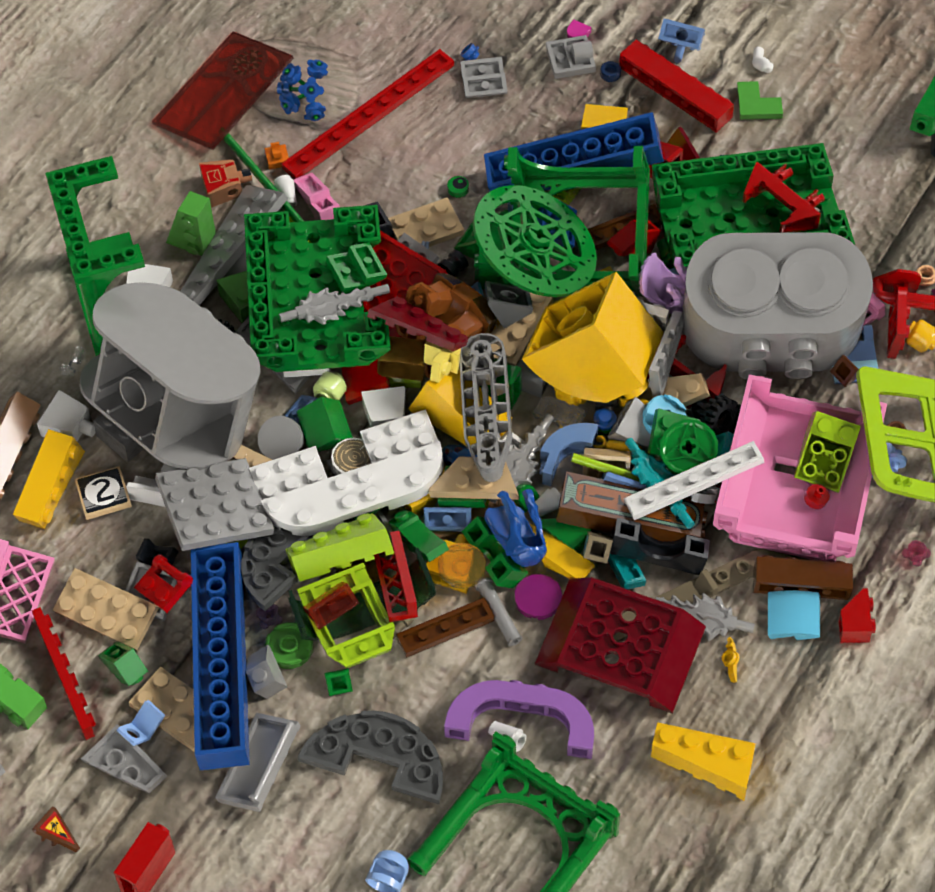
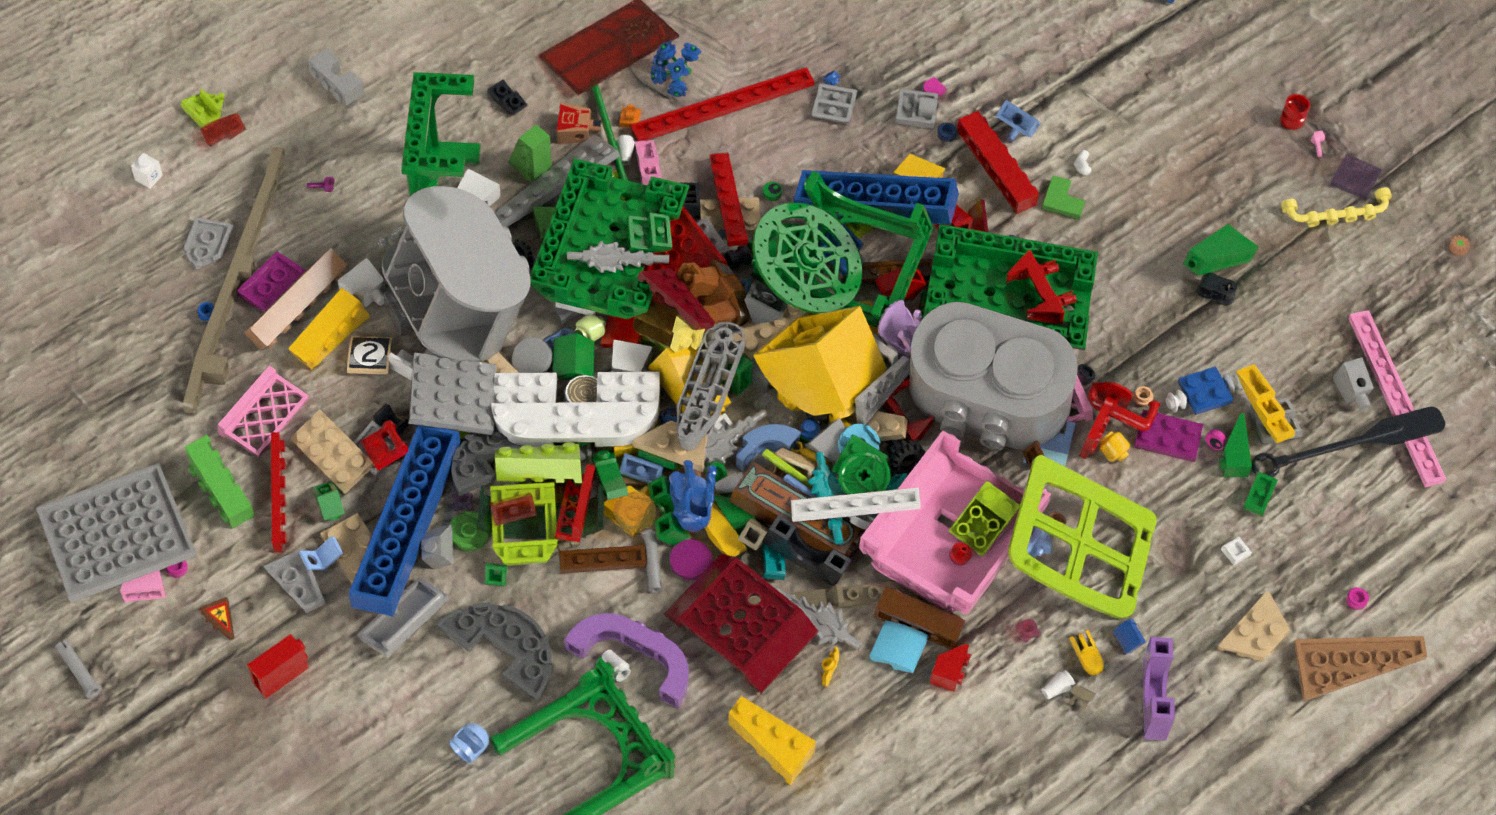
camera: 15 degrees right, 0 degrees up
none -> black slope [487,79,528,116]
none -> red plate [709,152,748,247]

